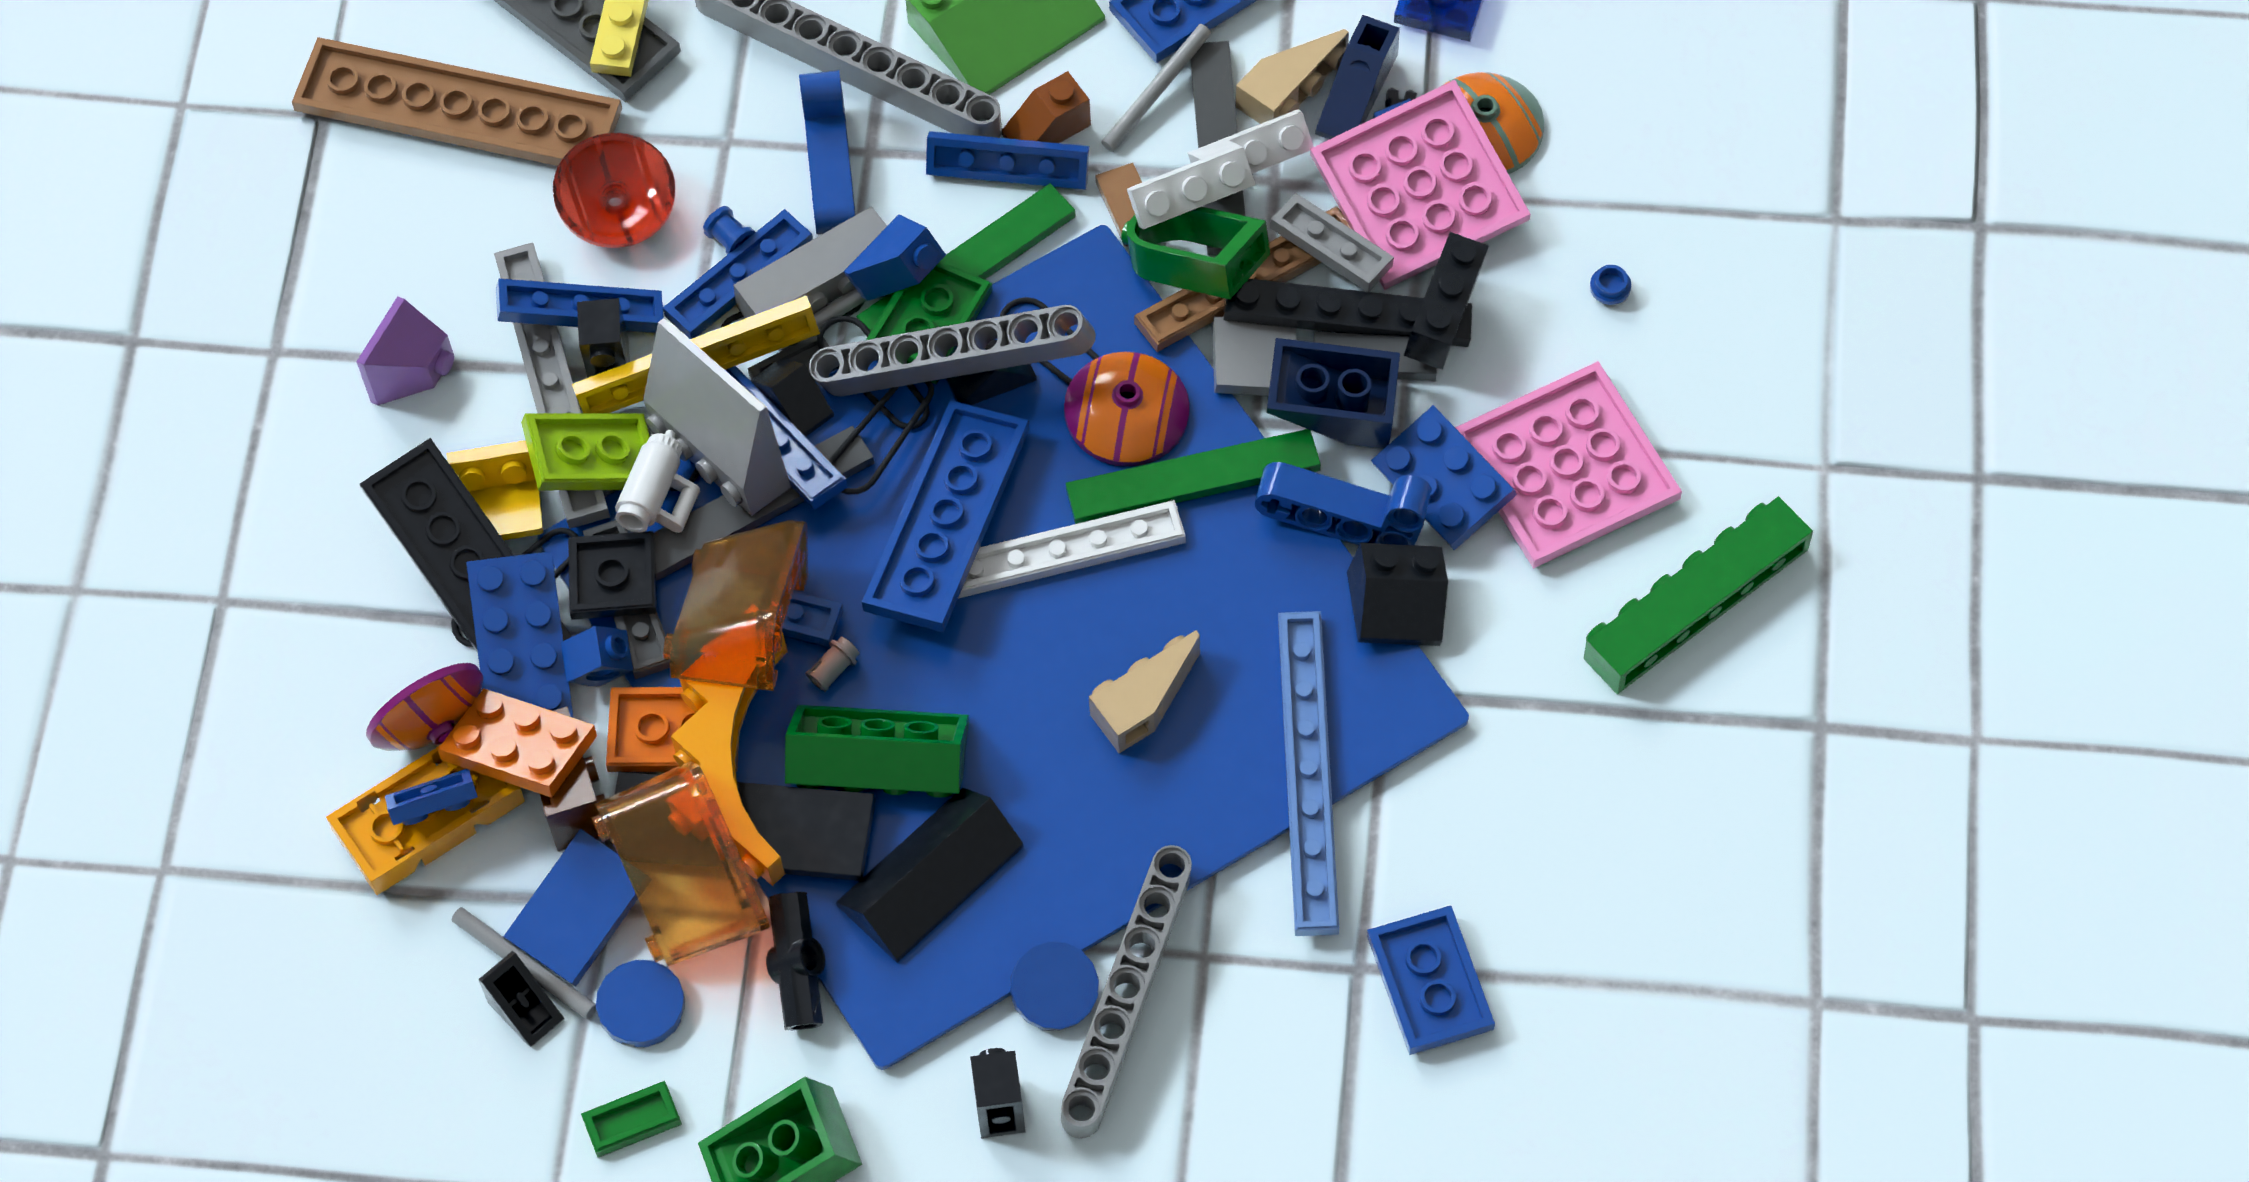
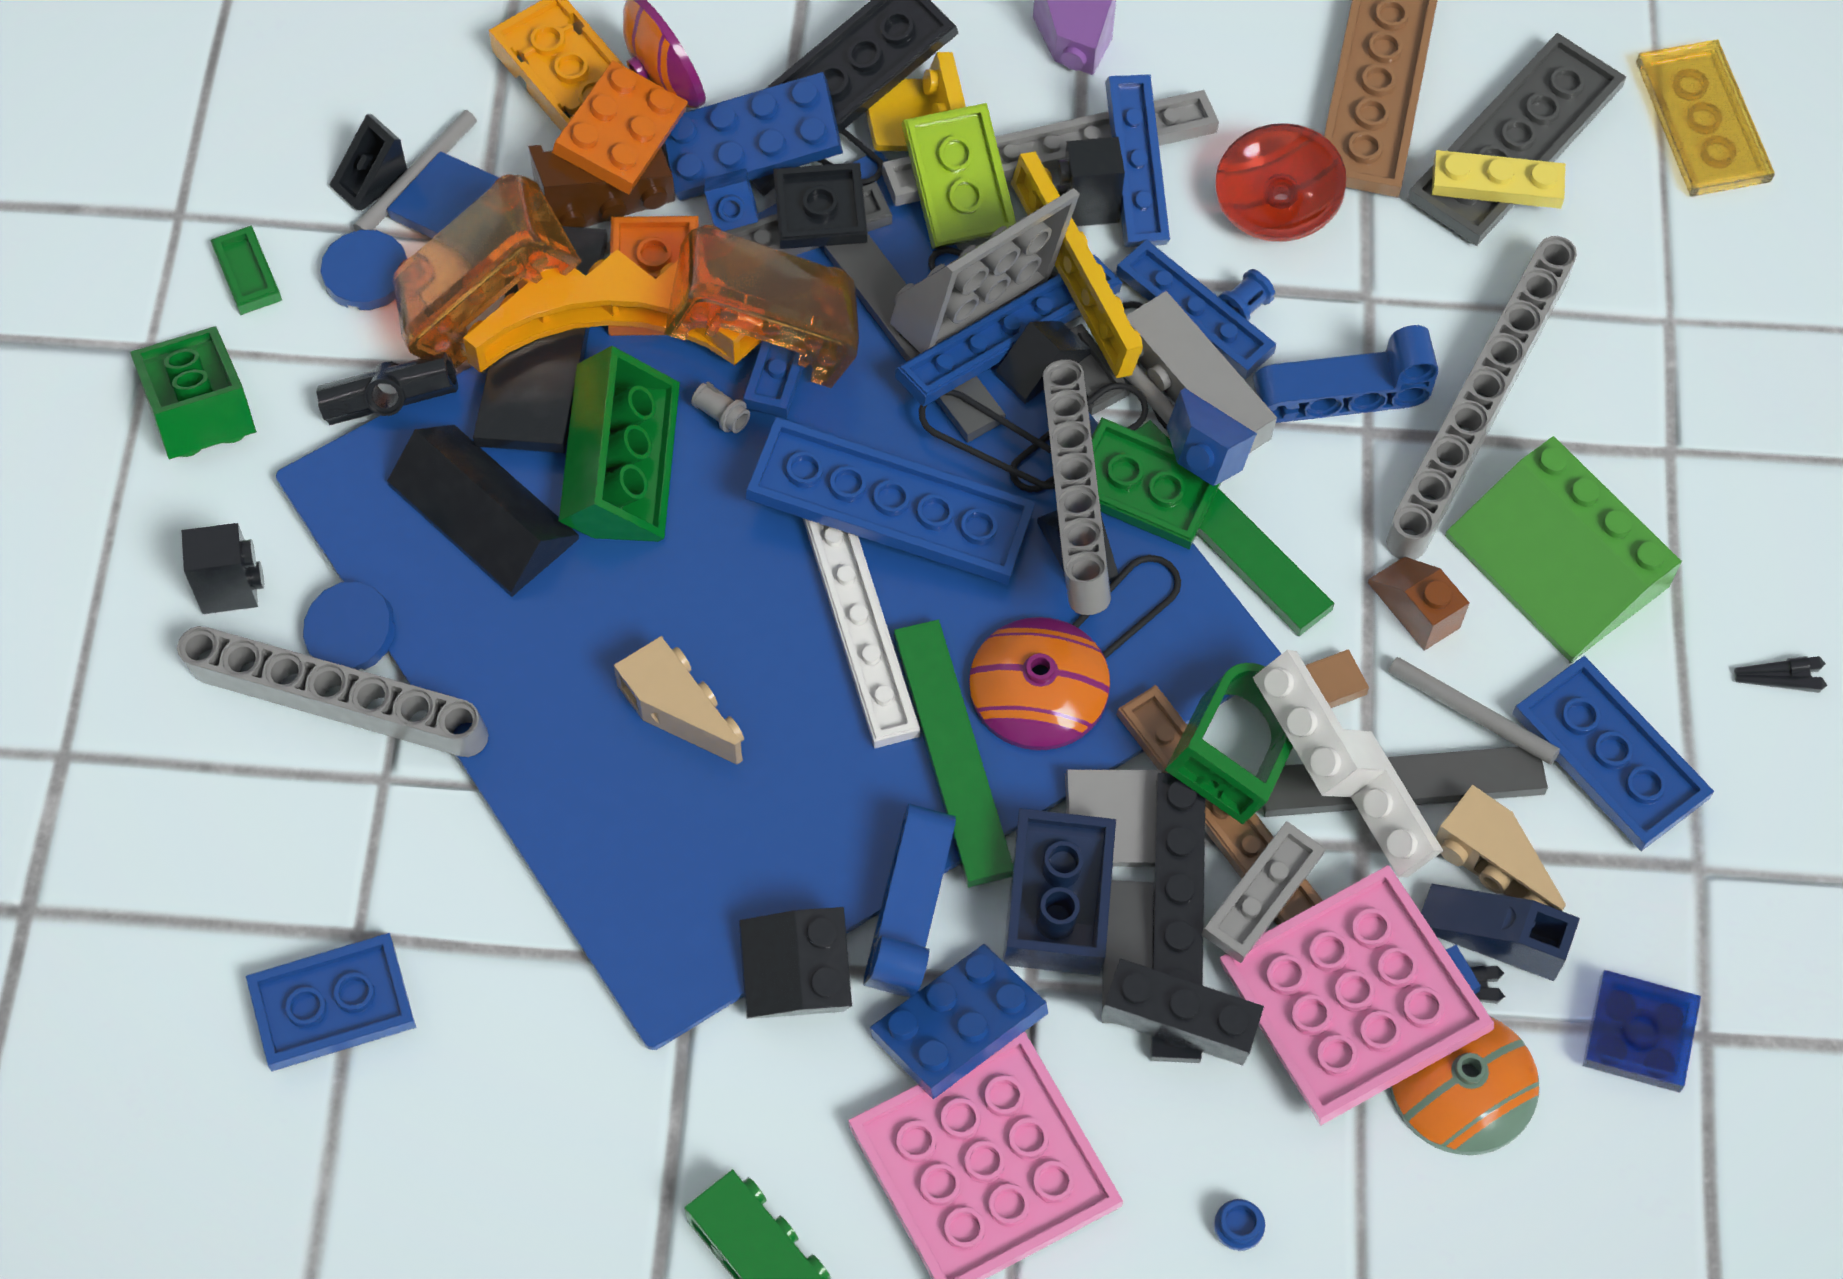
camera: 85 degrees right, 0 degrees up
blue plate [385,769,478,825] -> none
white piece [615,430,700,533] -> none
blue plate [926,131,1090,190] -> none
medium blue tile [1278,611,1339,936] -> none

